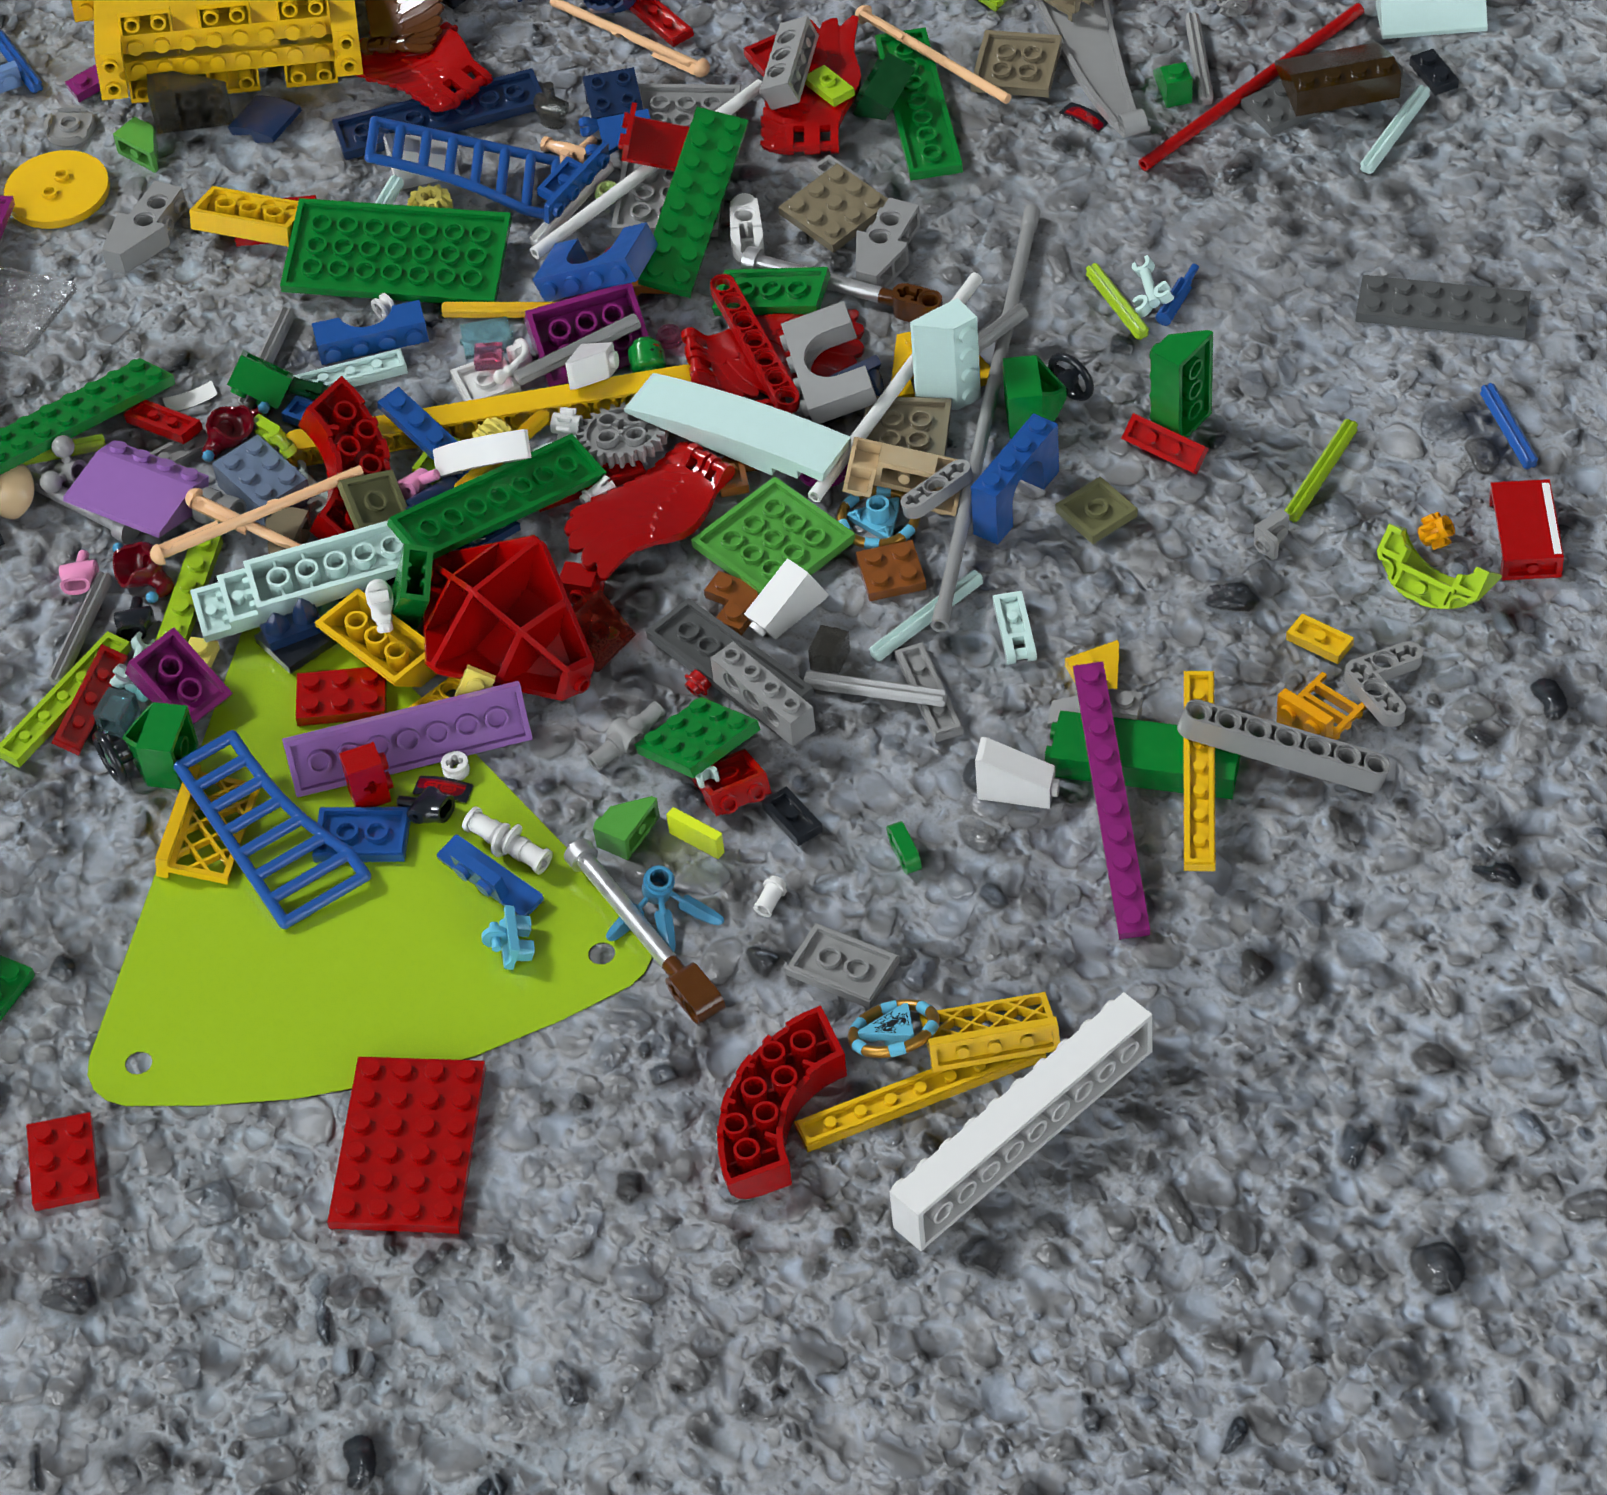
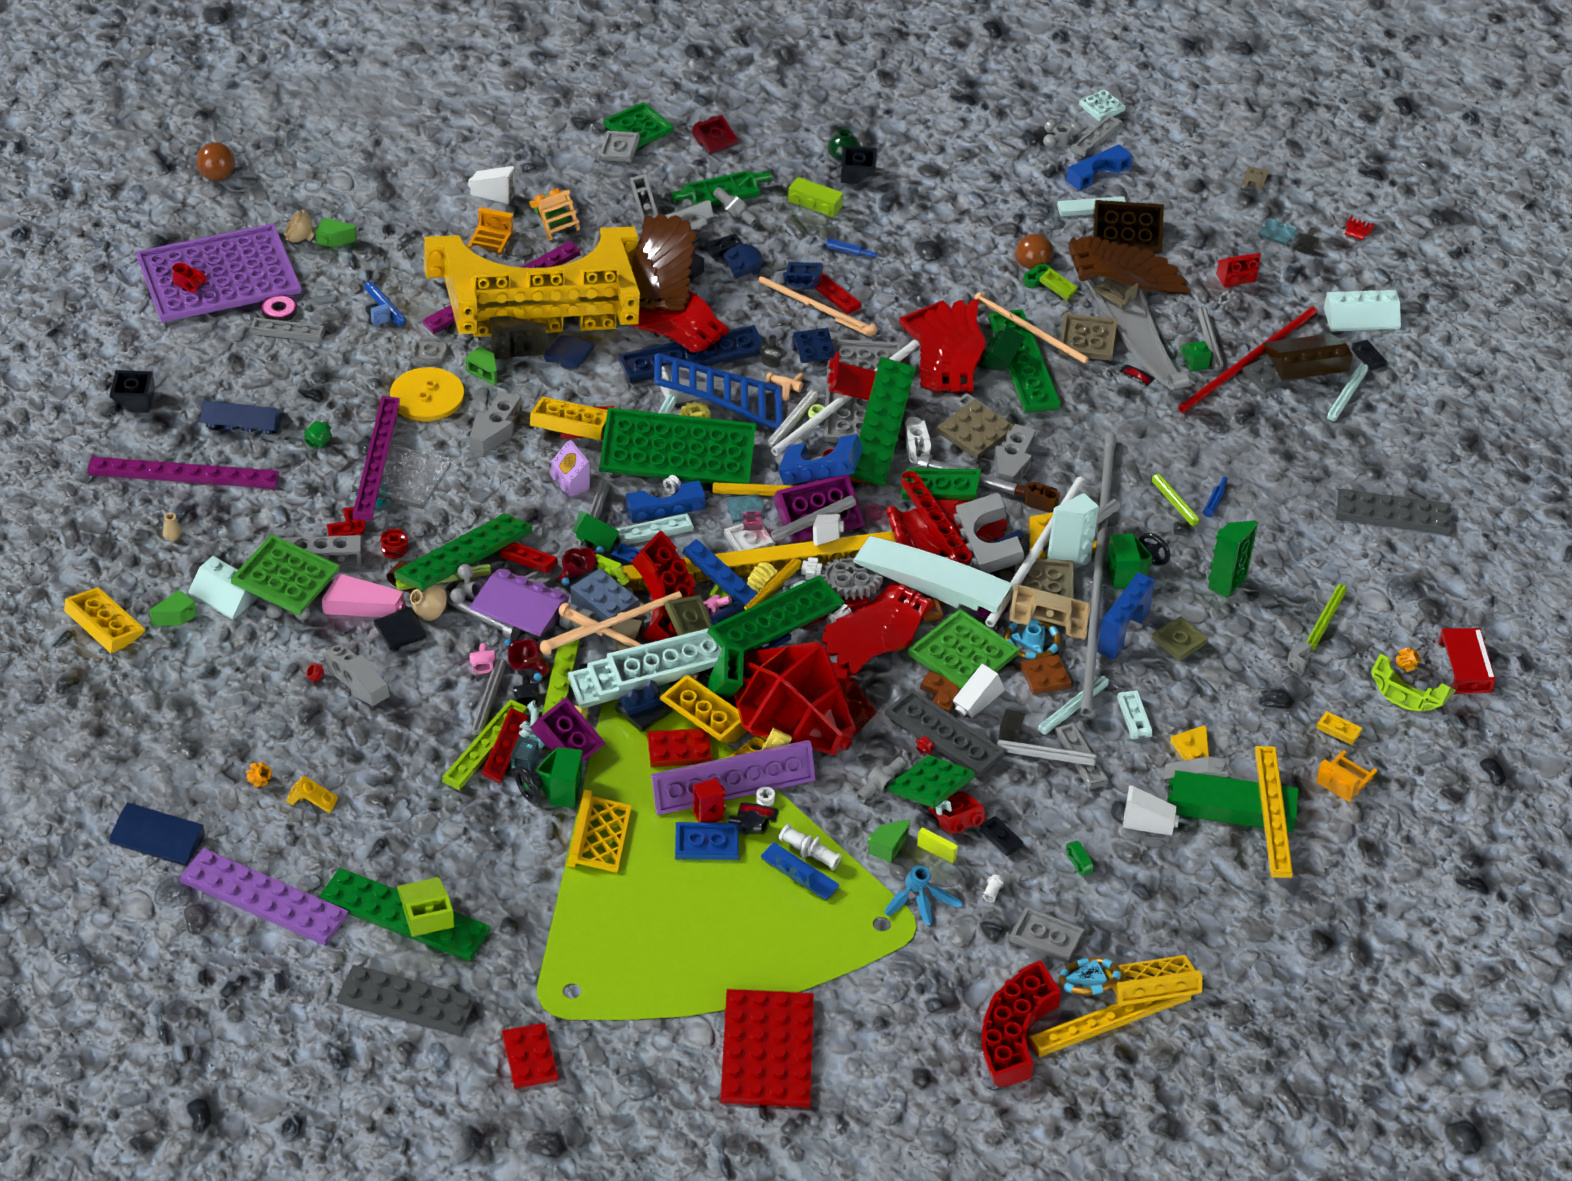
camera: 10 degrees left, 5 degrees down
white sticker [163,381,217,411] -> none
blue bar [173,730,371,929] -> none
dark green pin [290,376,330,401] -> none
white piece [365,579,394,633] -> none
white slope [433,429,532,478] -> none
medium azure hips [481,905,535,970] -> none
white piece [493,338,533,385] -> none
blue bracket [537,141,610,224] -> none
piece [564,838,726,1025] -> none
blue flag [578,109,651,159] -> none
green head [628,336,666,373] -> none
light grey brick [710,642,815,746] -> none
light grey brick [760,16,819,110] -> none
lime plate [805,65,855,107] -> none
white brick [890,992,1152,1251] -> none
light grey beam [900,459,974,519] -> none
magenta plate [1073,661,1150,940] -> none
red plate [1121,413,1209,474] -> none
light aqua bar [1131,255,1174,318] -> none
light grey beam [1177,699,1391,793] -> none
light grey beam [1344,641,1423,727] -> none
blue axle [1480,383,1538,470] -> none
none -> lavender slope [550,440,590,497]

